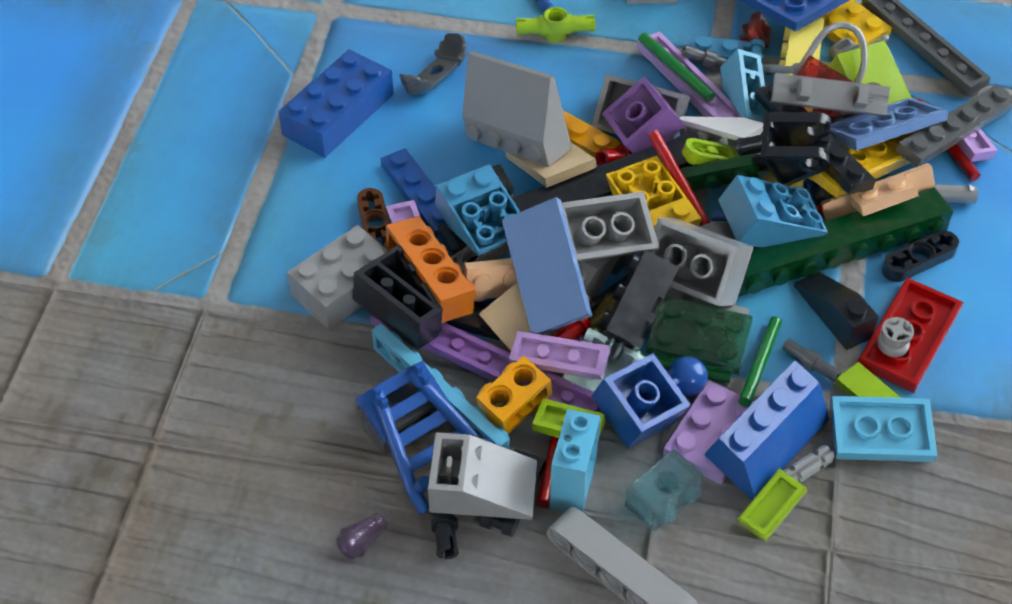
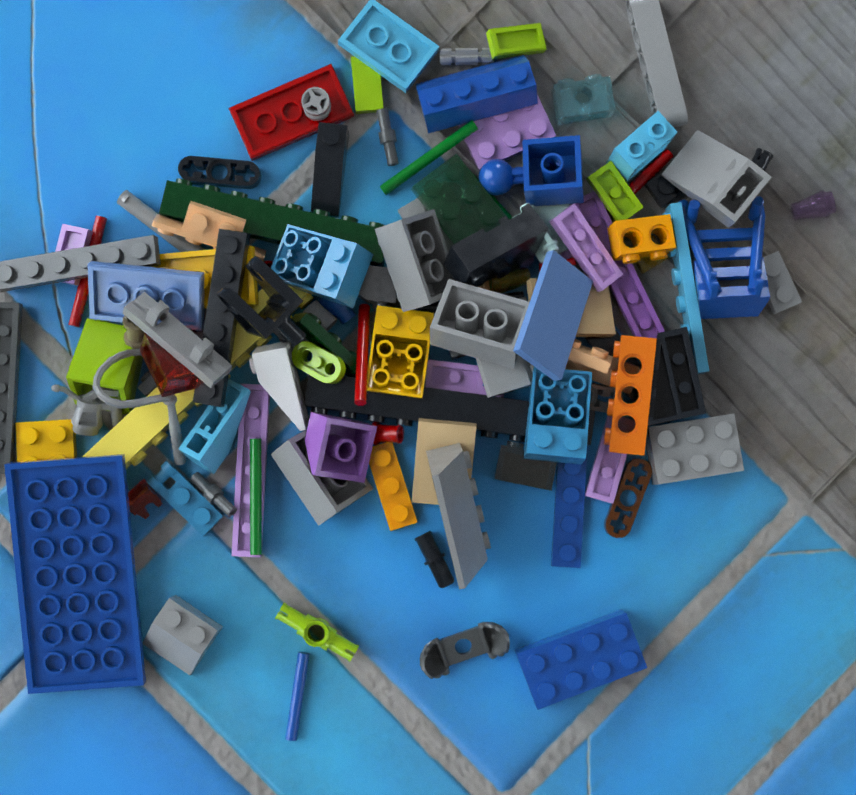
camera: 145 degrees left, 35 degrees up
none -> light grey plate [764,251,802,315]

